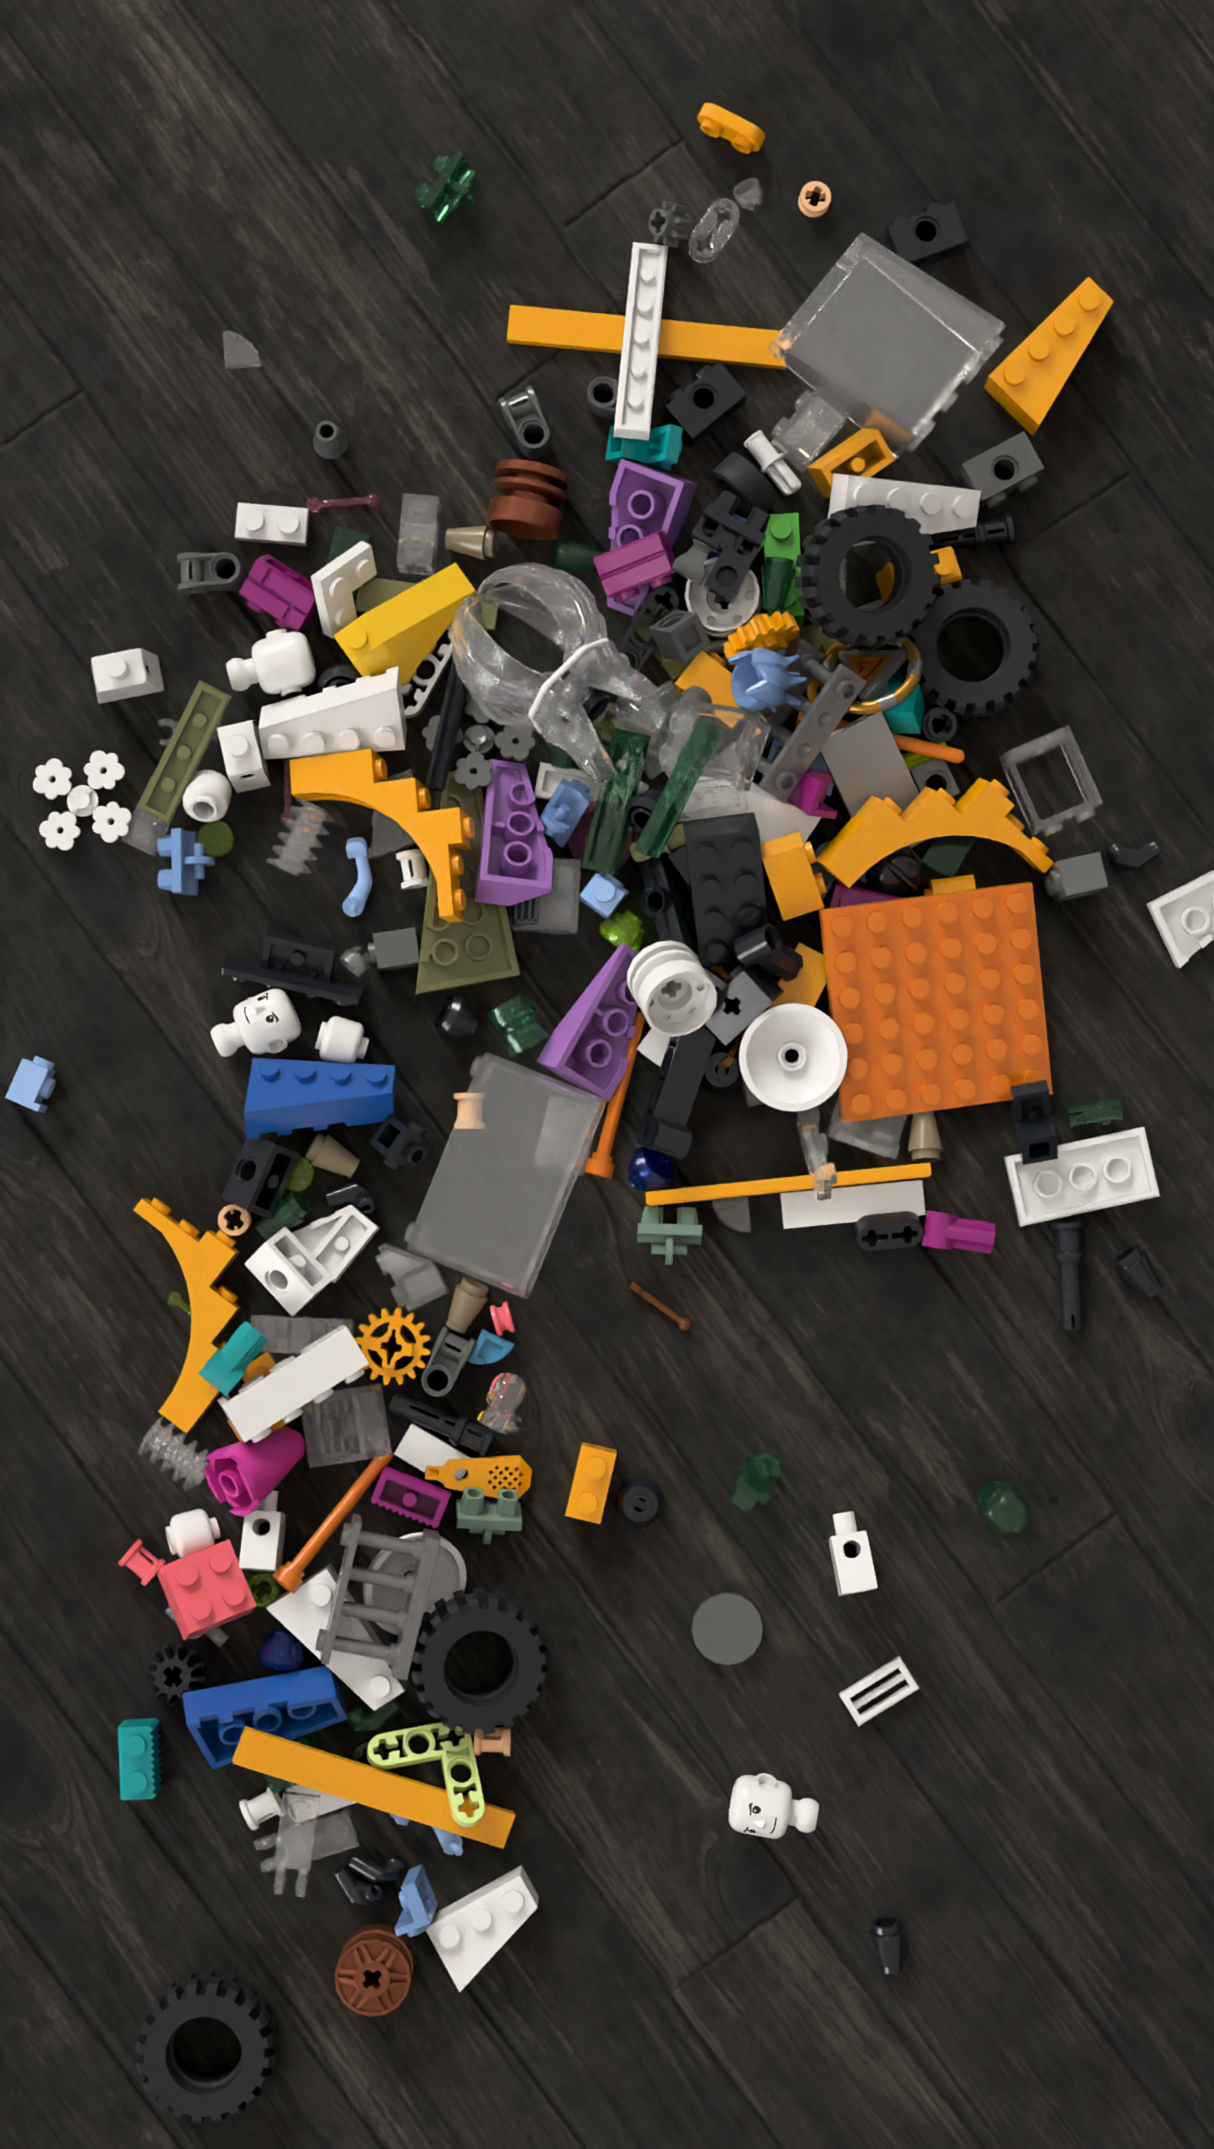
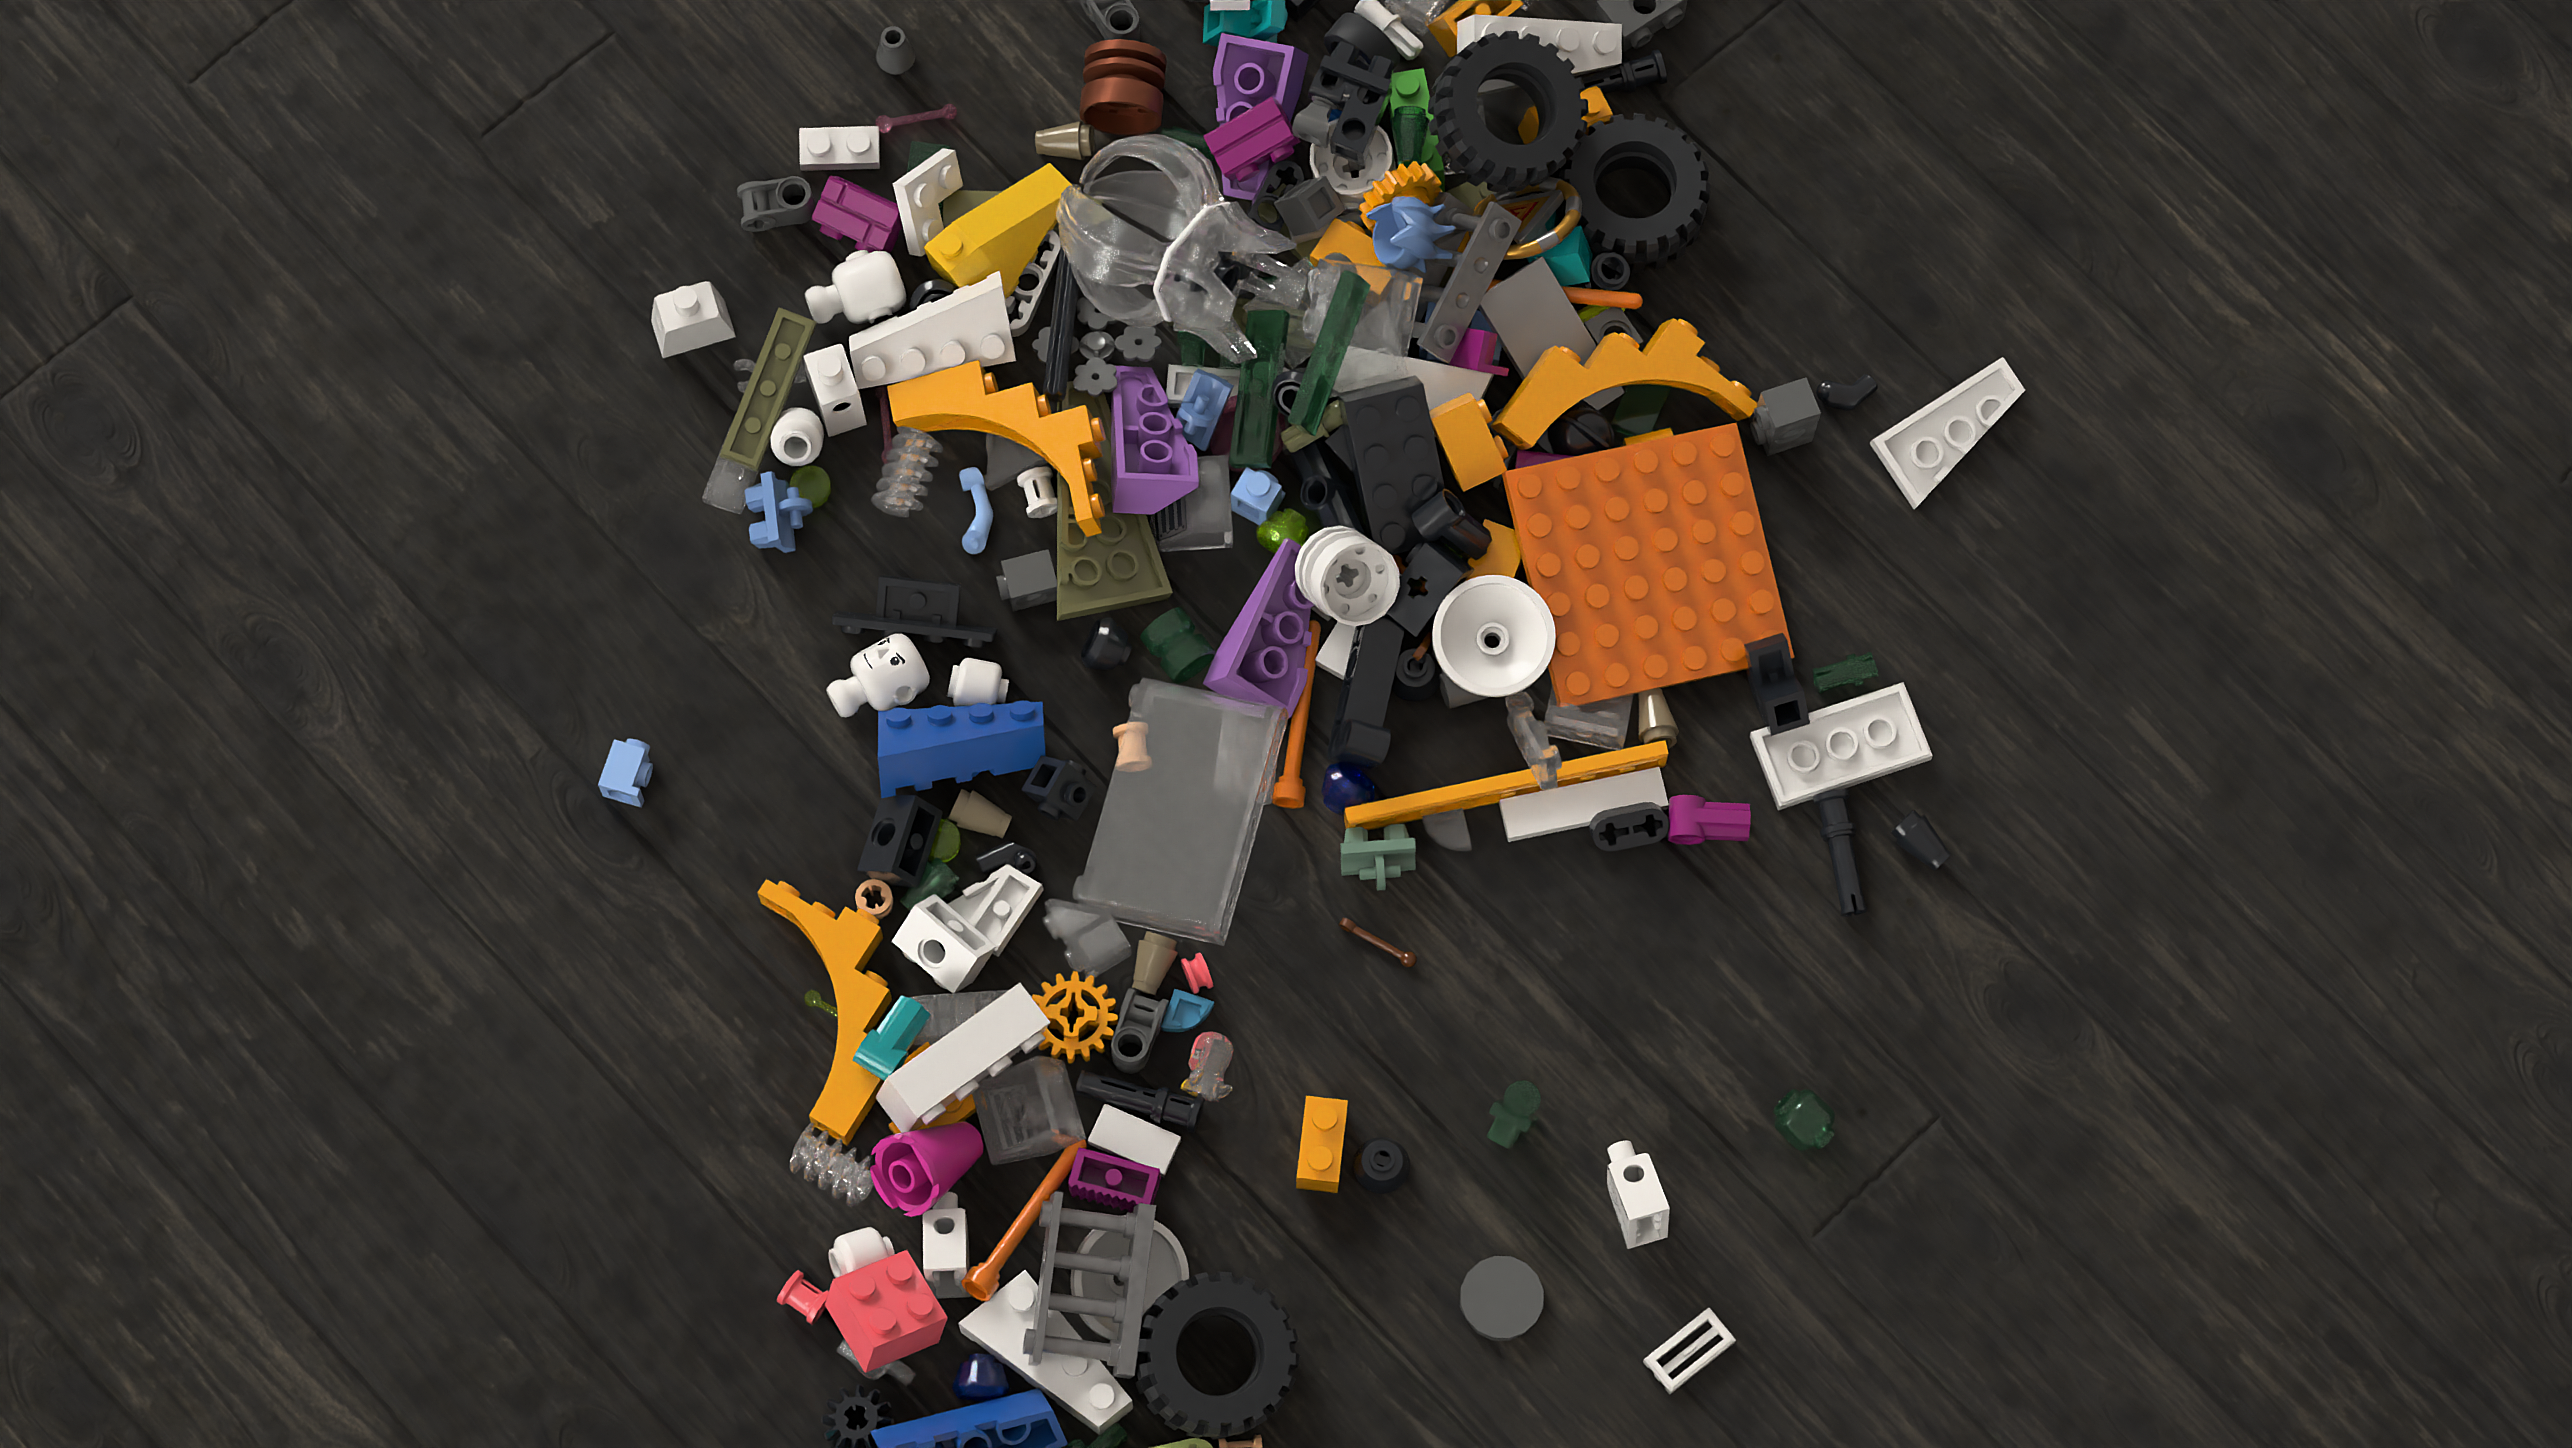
camera: 10 degrees left, 15 degrees down
white plant [33,750,132,851] -> none
clear neon green bush [247,1572,279,1607] -> none
clear hinge [339,946,370,977] -> none
clear brick [396,493,441,575] -> none
light orange piece [425,1455,532,1499] -> none
sand green hips [455,1487,522,1544] -> none
clear window [999,725,1103,837] -> none

